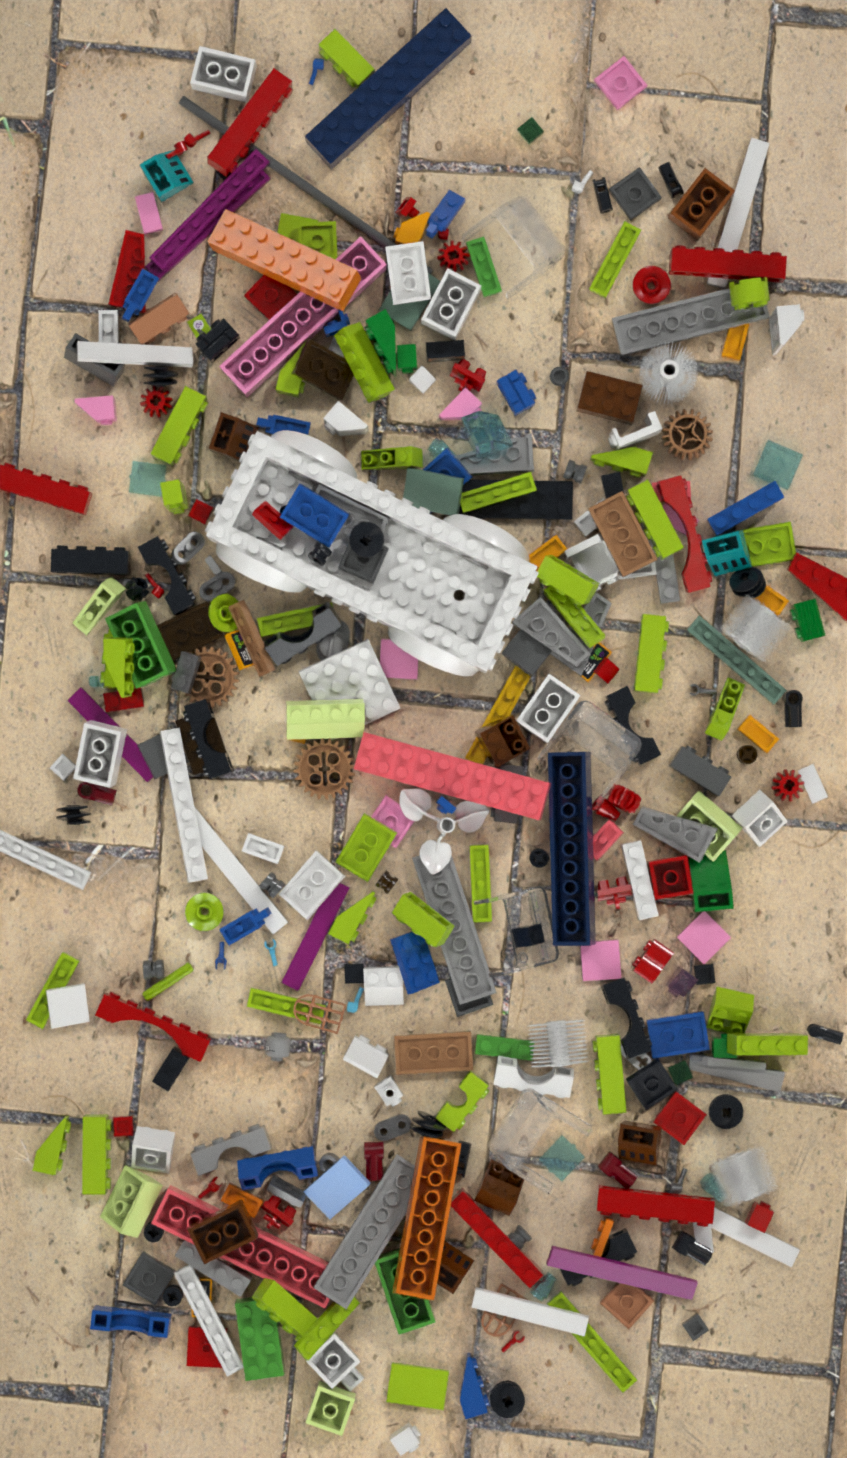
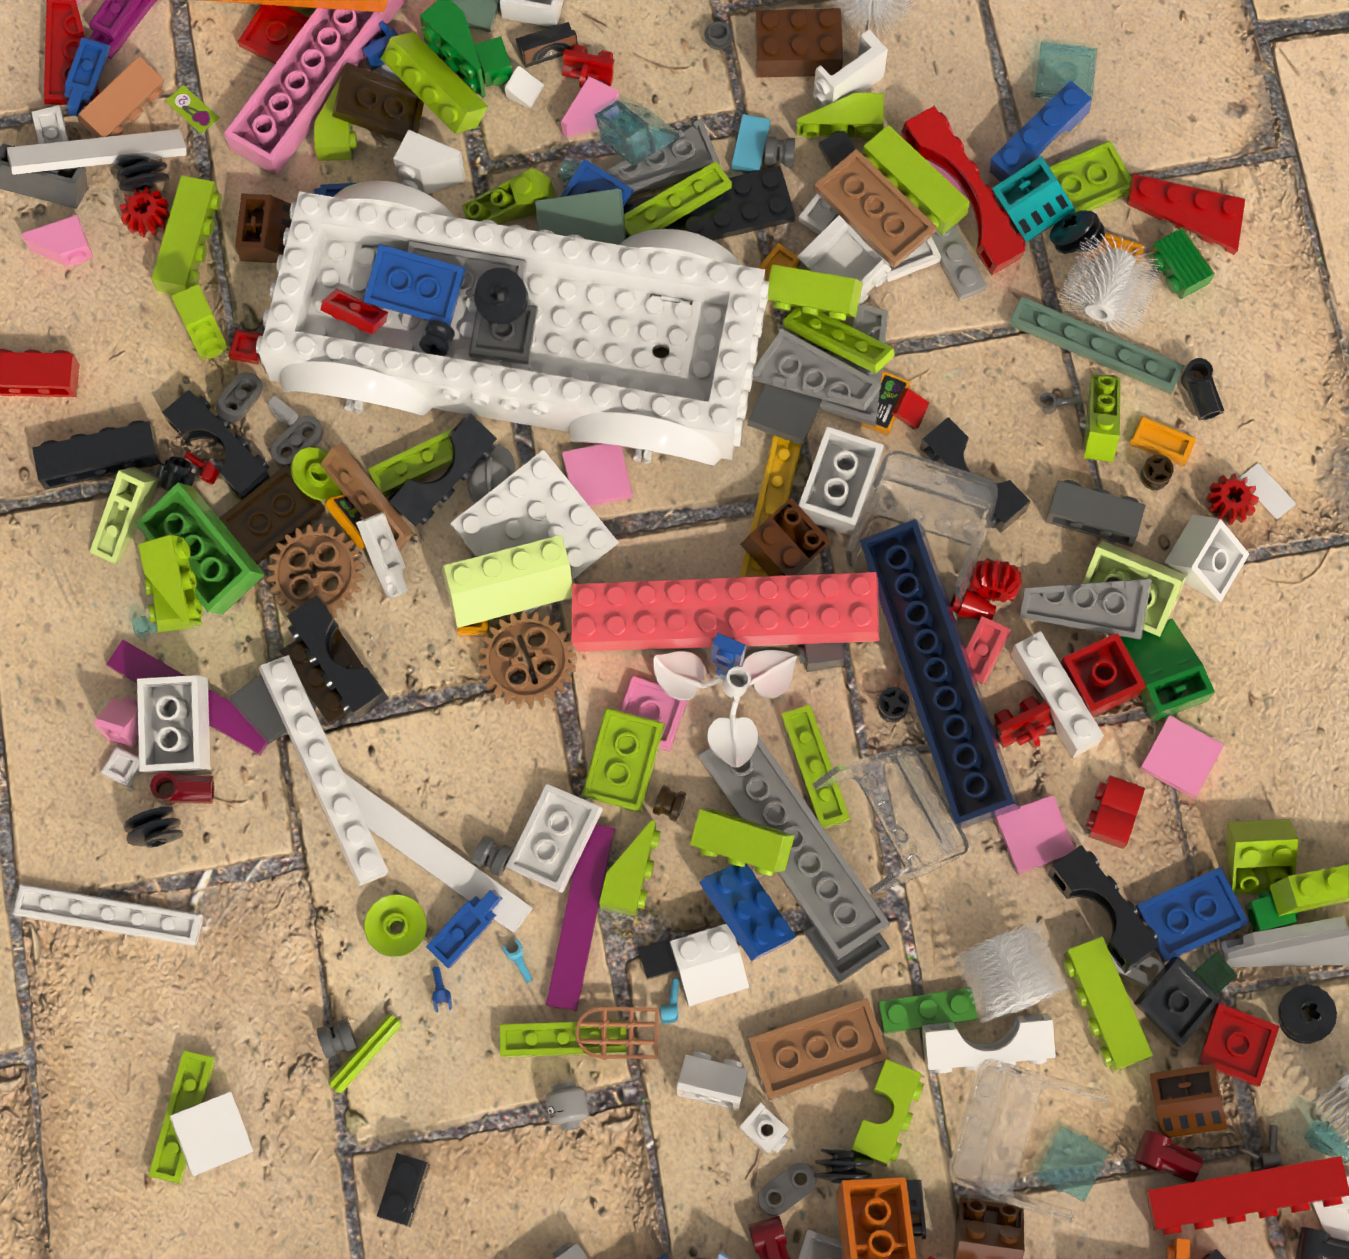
camera: 15 degrees left, 15 degrees down
red arch [95,991,211,1062] -> none
red plate [103,688,145,713] -> none
clear light blue piece [129,461,167,497] -> none
flat silver plate [171,651,202,694] -> none
black brick [196,318,240,363] -> none
white plate [242,833,285,864] -> none
blue brick [496,369,537,416] -> none
black brick [512,923,545,948] -> none
lime brick [633,614,669,693] -> none
medium nougat gear [661,409,713,461] -> none
clear purple slope [666,966,698,997] -> none
black tile [694,963,716,985] -> none
none -> bright pink slope [94,697,139,748]
none -> white hinge [356,512,408,598]
none -> medium azure tile [731,114,771,173]

